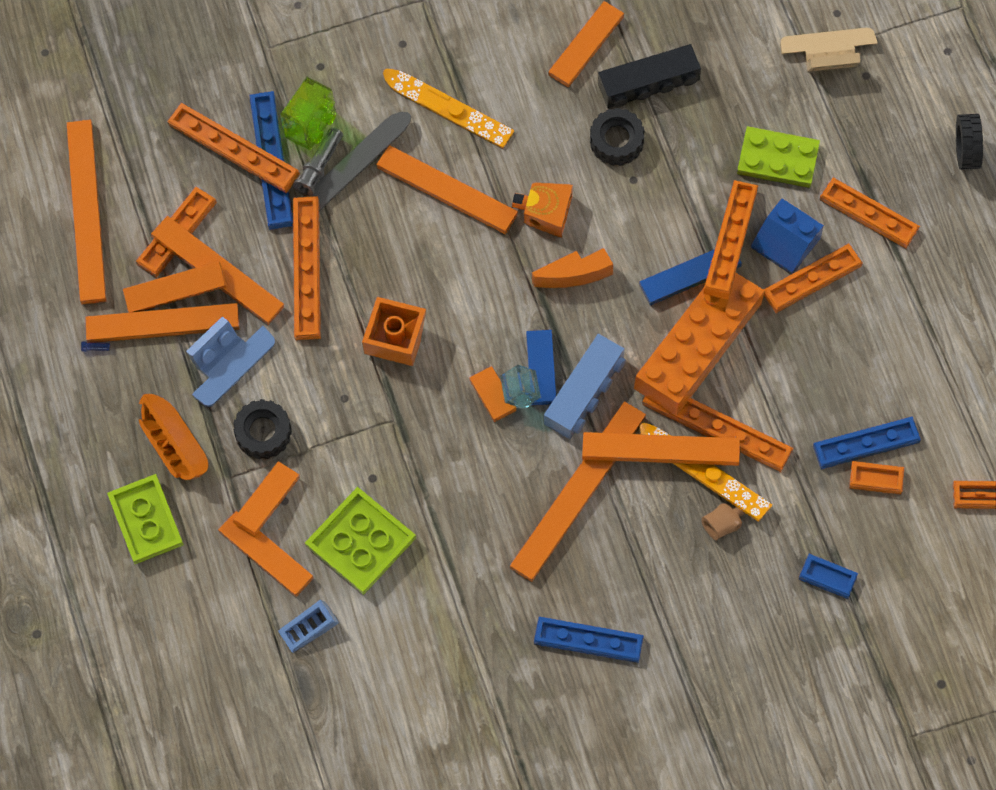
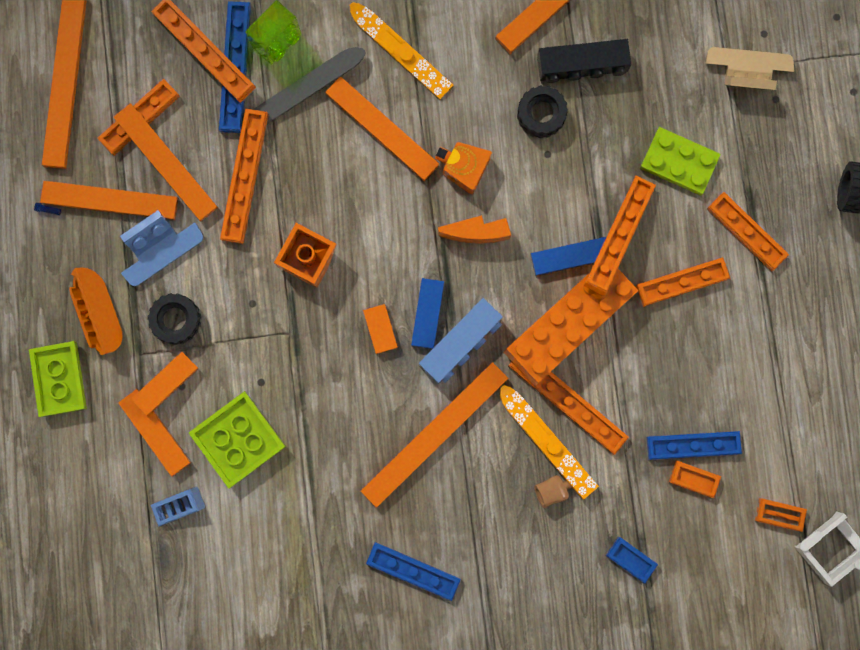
camera: 10 degrees right, 15 degrees up
orange tile [123,261,227,313] -> none
dark grey pin [293,127,343,196] -> none
clear light blue brick [500,365,541,408] -> none
orange tile [582,432,740,466] -> none
blue slope [751,198,824,274] -> none

